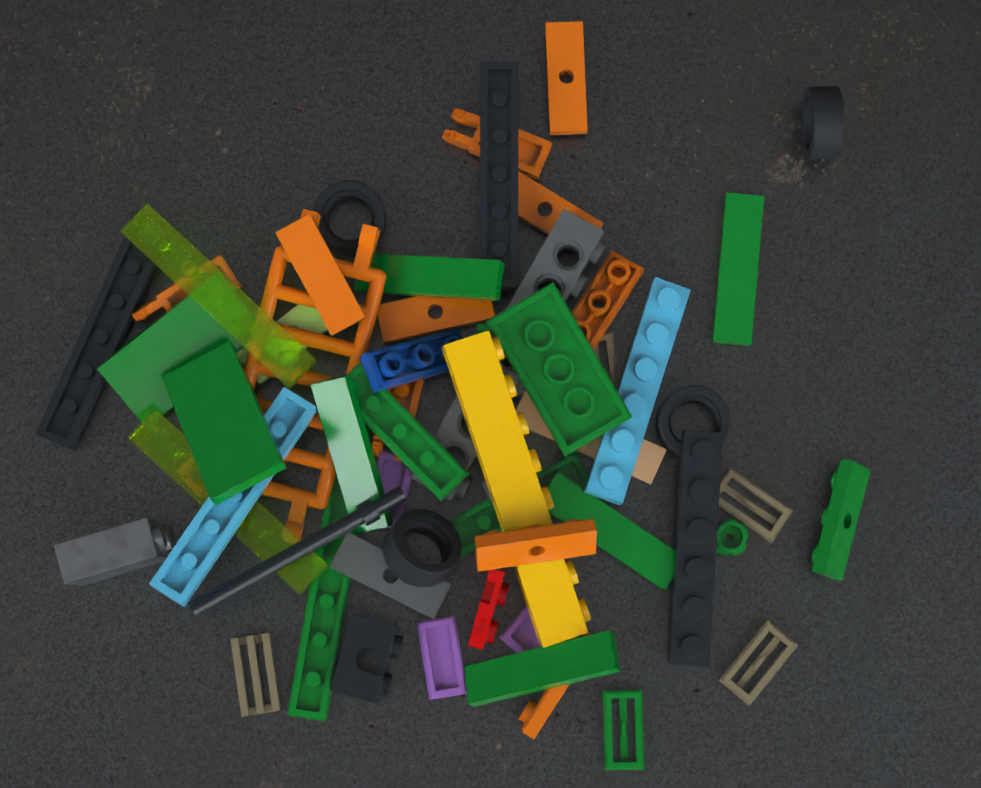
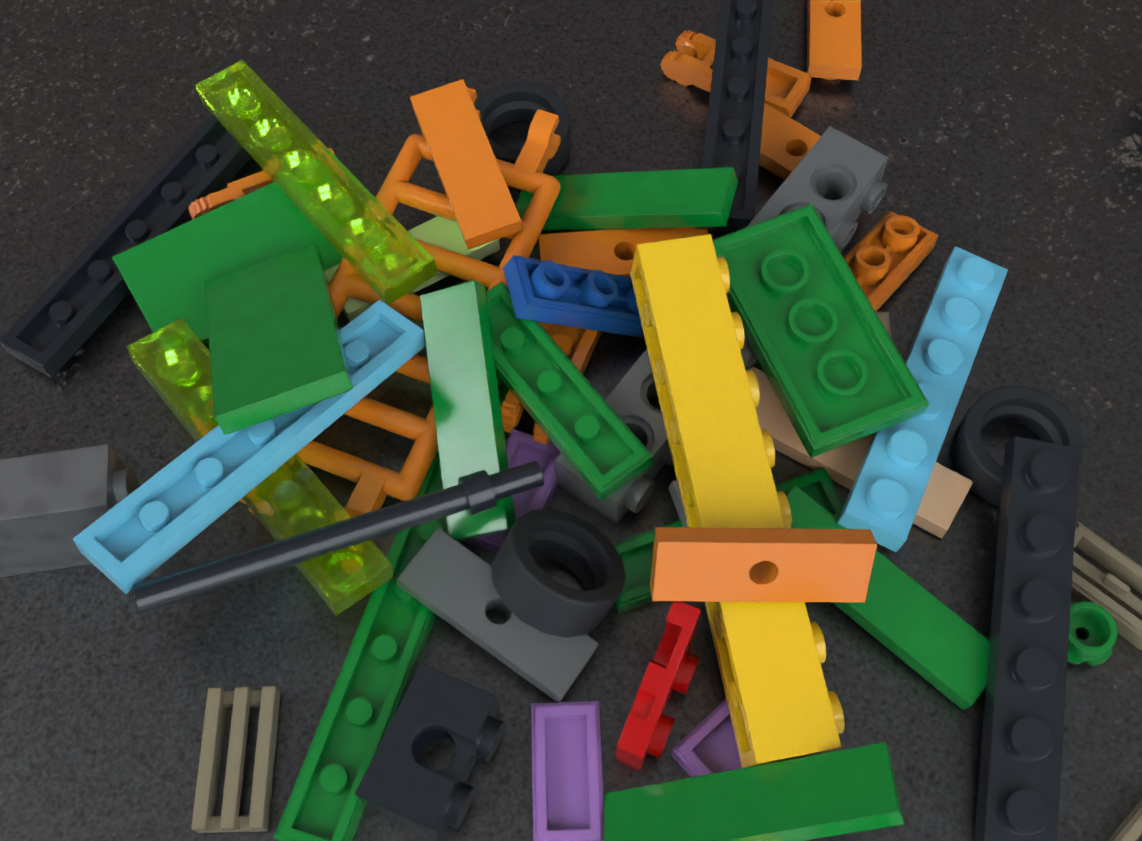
camera: 10 degrees right, 20 degrees down
green tile [712,192,764,346] -> none

